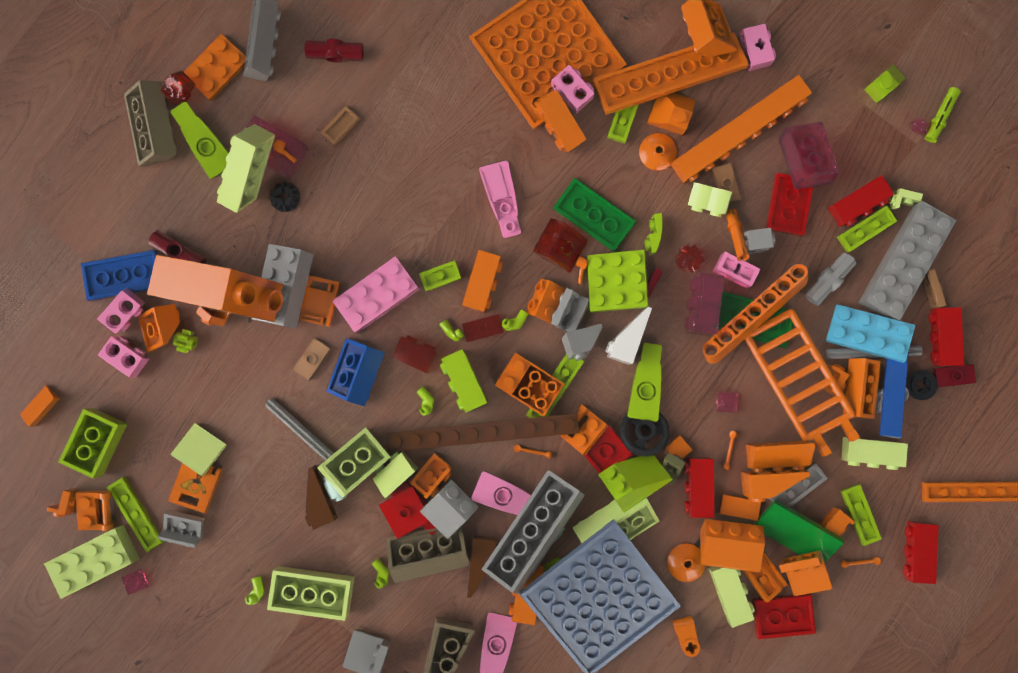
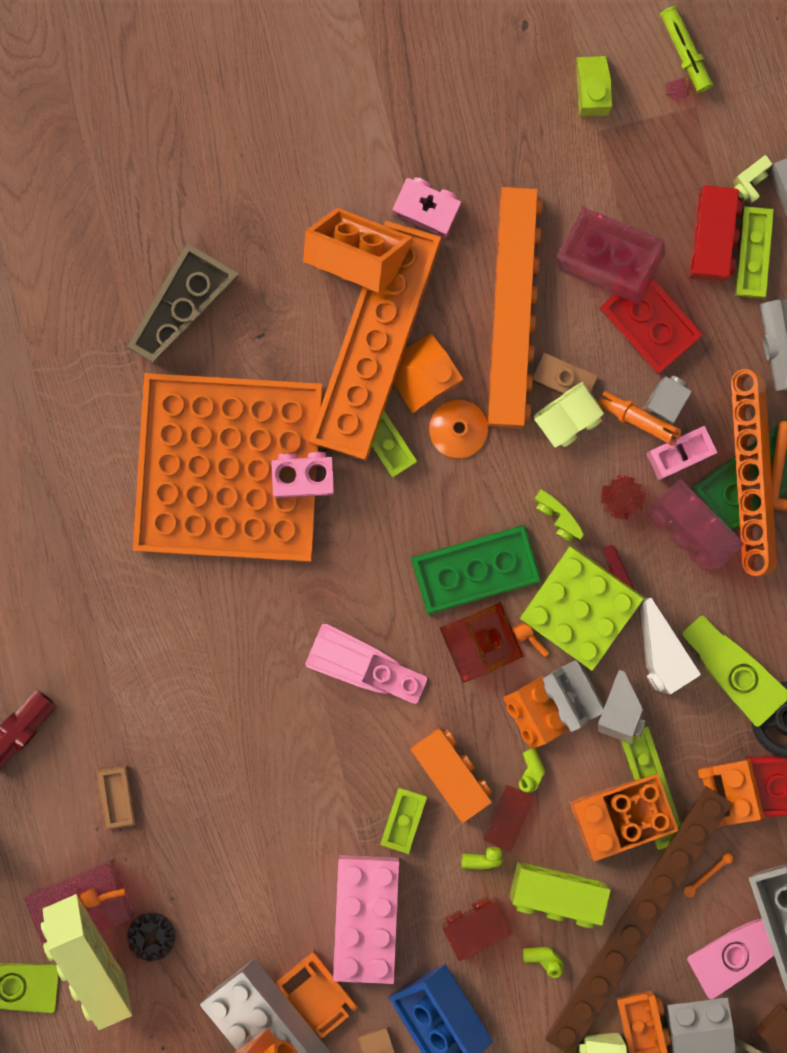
camera: 60 degrees left, 0 degrees up
orange brick [534,90,587,152] -> none

